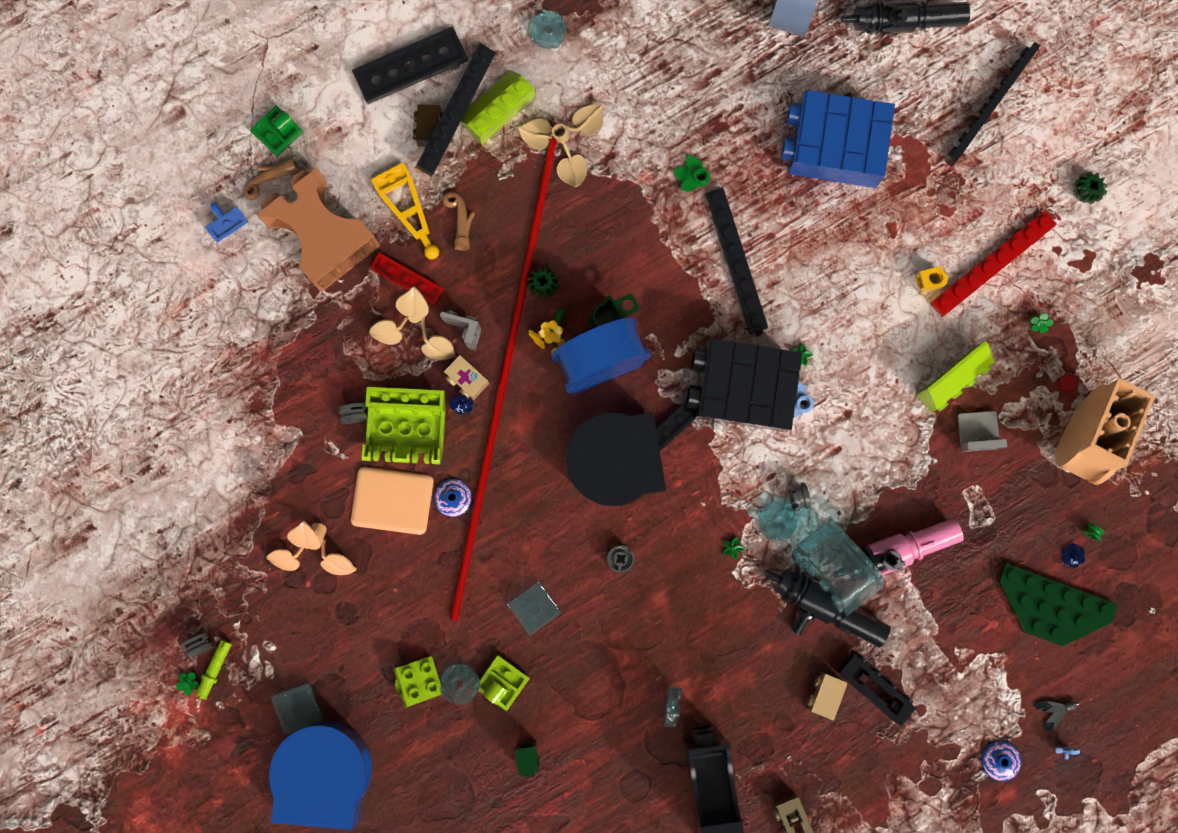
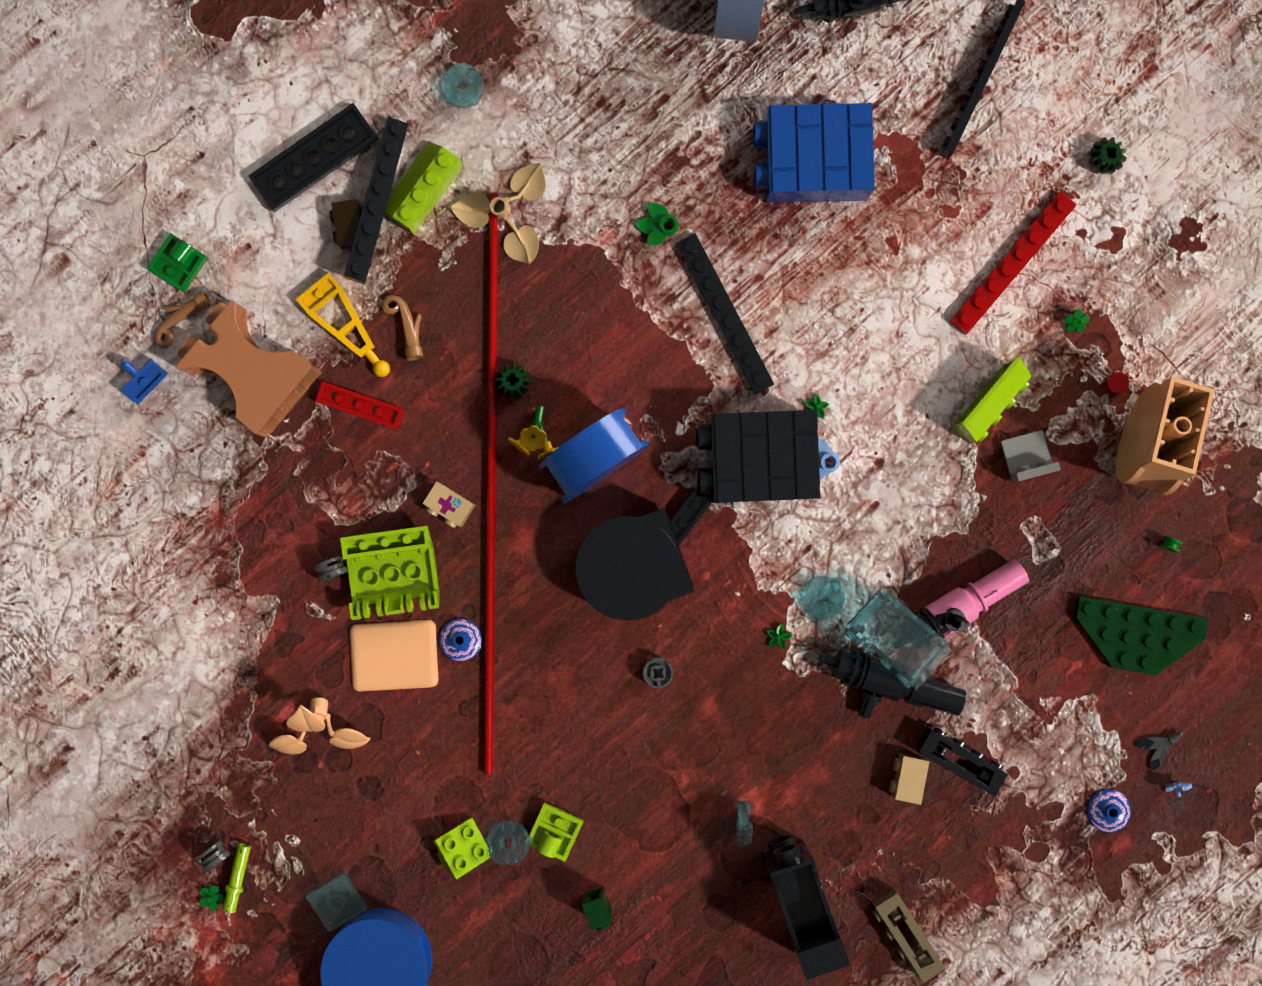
camera: 10 degrees left, 5 degrees up
tan plant [369,286,456,360] -> none
light grey bracket [440,310,482,351] -> none
clear blue plant [450,395,473,414] -> none
clear light blue plate [507,582,561,637] -> none
dark green piece [588,293,639,329] -> none
dark grey wheel [788,482,811,512] -> none
yellow brick [915,266,948,294] -> none
clear blue plant [1061,543,1085,568] -> none

